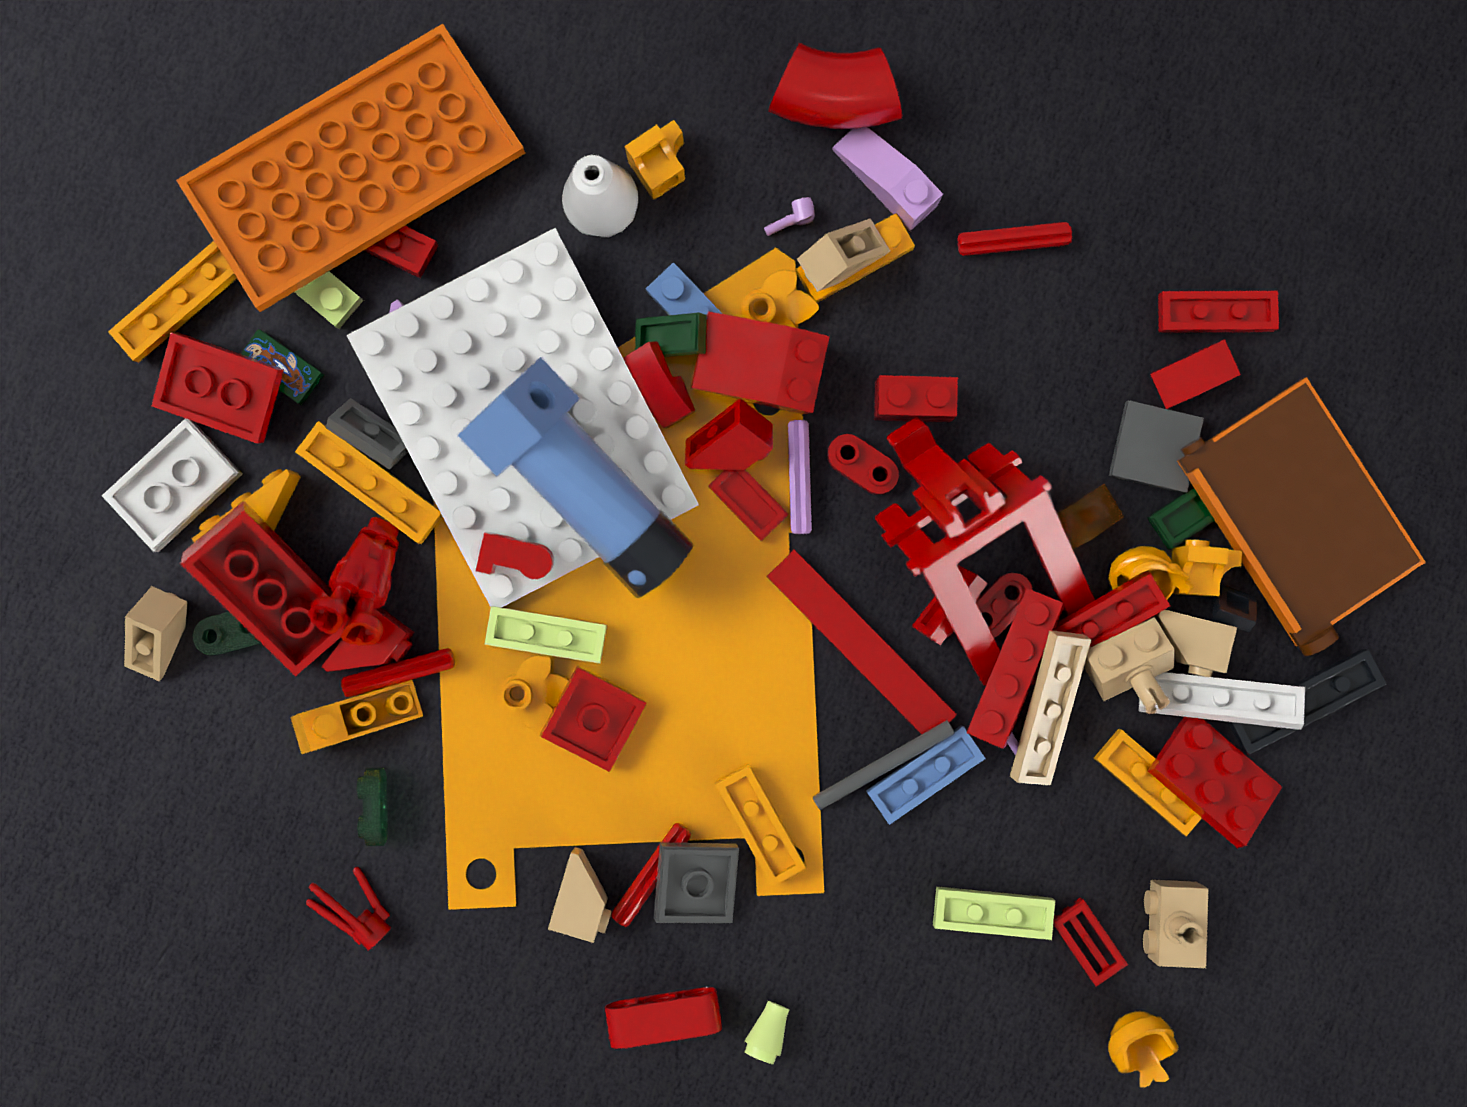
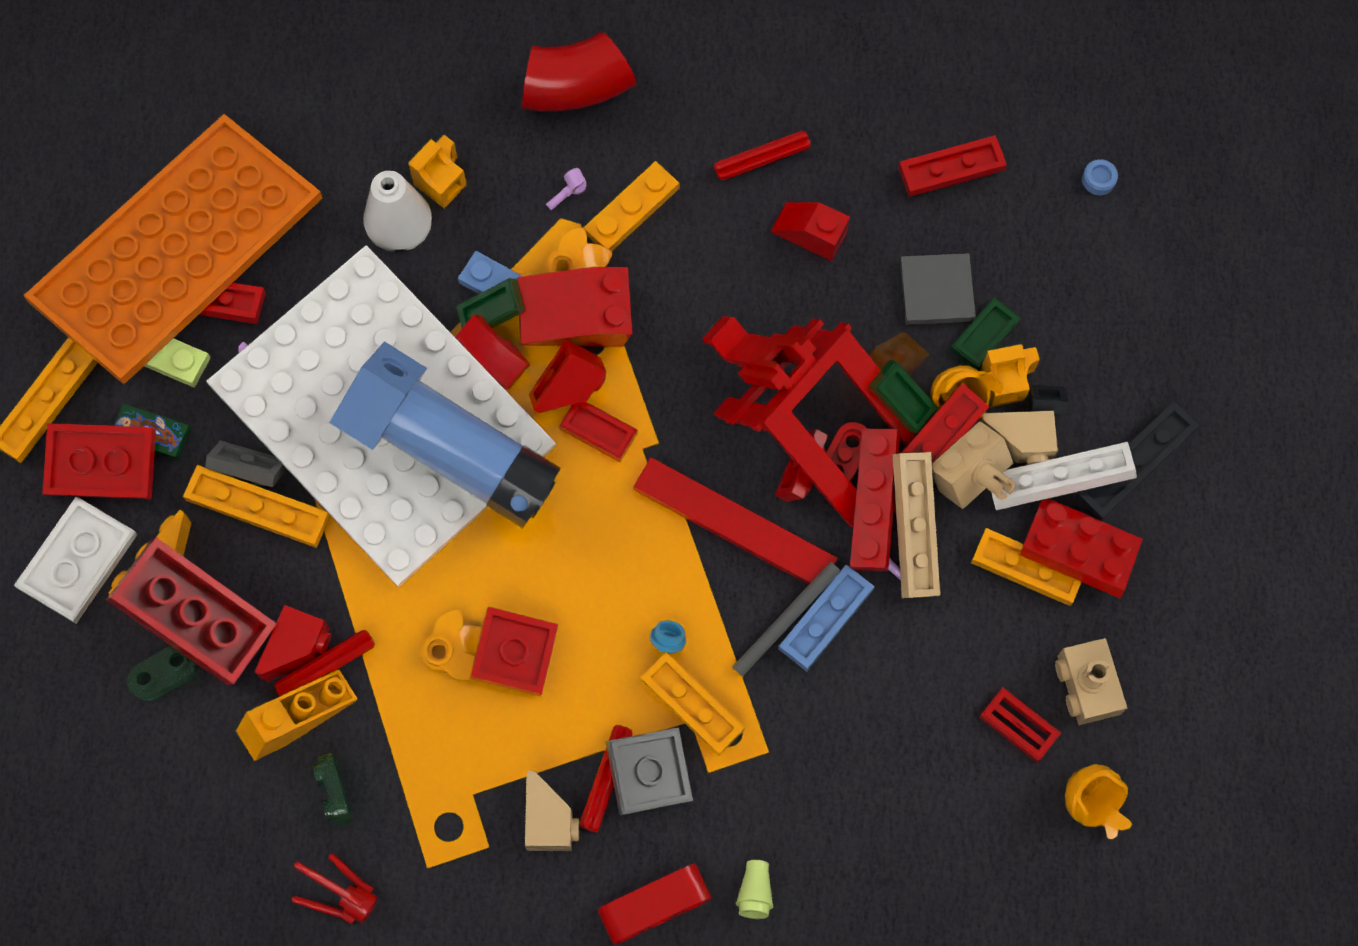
camera: 20 degrees left, 15 degrees down
tan slope [124,586,187,681] -> none
red piece [309,517,399,646] -> none
red leg [475,532,554,579] -> none
yellowish green plate [485,606,607,663] -> none
lavender axle [788,420,812,534] -> none
tan slope [797,219,890,292] -> none
red plate [827,434,899,495] -> none
lavender slope [832,127,943,232] -> none
red brick [874,375,958,422] -> none
yellowish green plate [933,887,1055,940] -> none
red slope [1151,339,1241,409] -> none
reddish brown door [1177,377,1425,656] -> none
none -> dark azure plate [650,620,686,654]
none -> red slope [771,202,850,261]
none -> dark green tile [868,360,938,434]
none -> medium blue tile [1082,159,1118,195]

